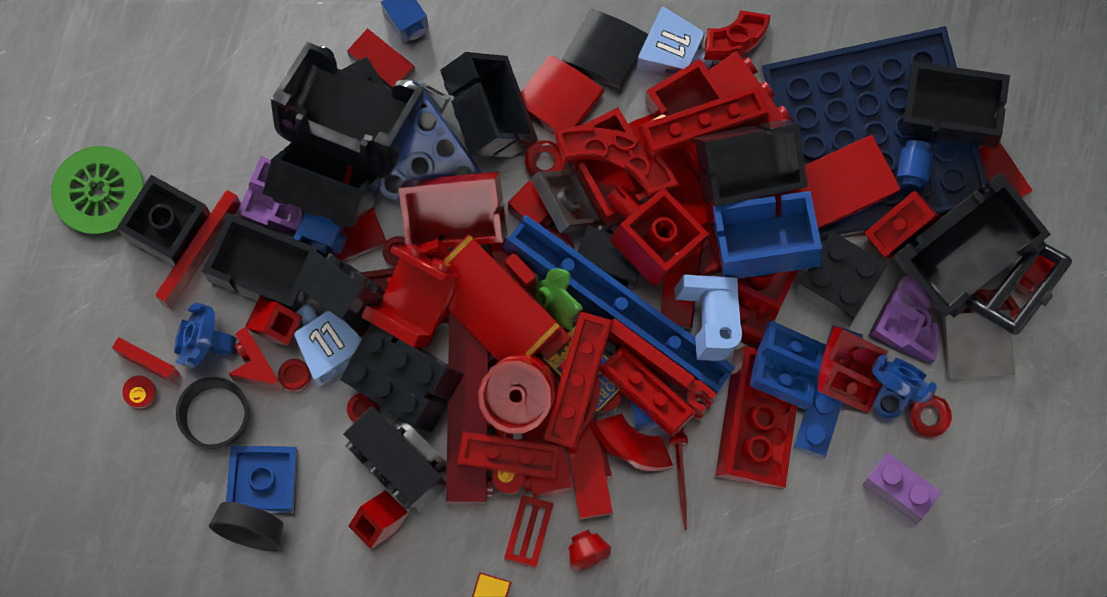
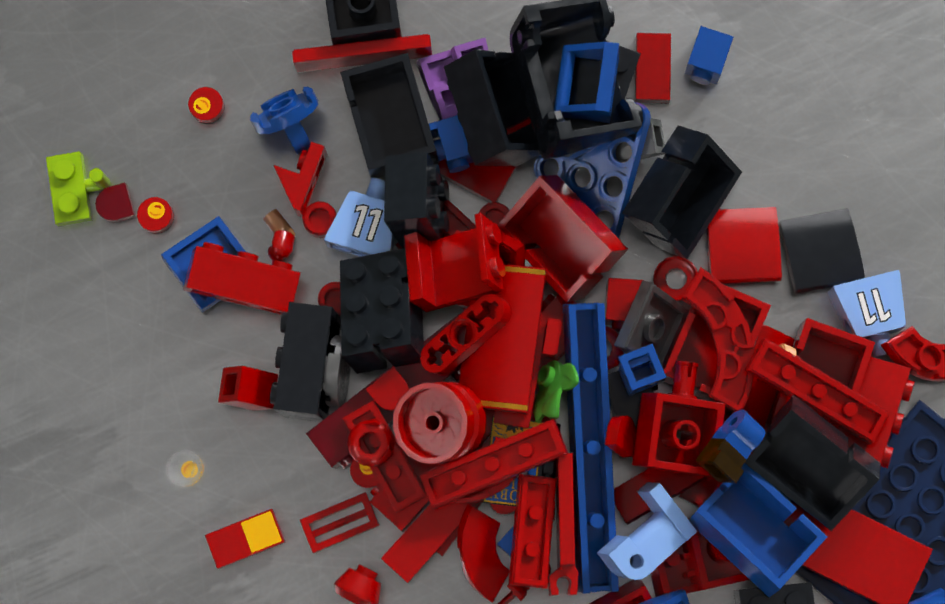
camera: 55 degrees right, 5 degrees up
red tile [112,337,180,385] -> none
black tyre [176,377,248,448] -> none
black tyre [209,502,284,551] -> none
red brick [245,299,302,346] -> none
none -> lime plate [46,151,110,227]
none -> dark red tile [95,182,136,223]
none -> red tile [137,197,174,234]
none -> red brick [183,242,301,315]
none -> red arm [263,209,295,261]
none -> red piece [347,418,395,467]
none -> red tile [366,367,409,411]
none -> red beam [420,294,511,375]
none -> blue tile [554,42,619,123]
none -> red tile [605,415,636,457]
none -> blue brick [618,343,666,396]
none -> leg [695,409,765,483]

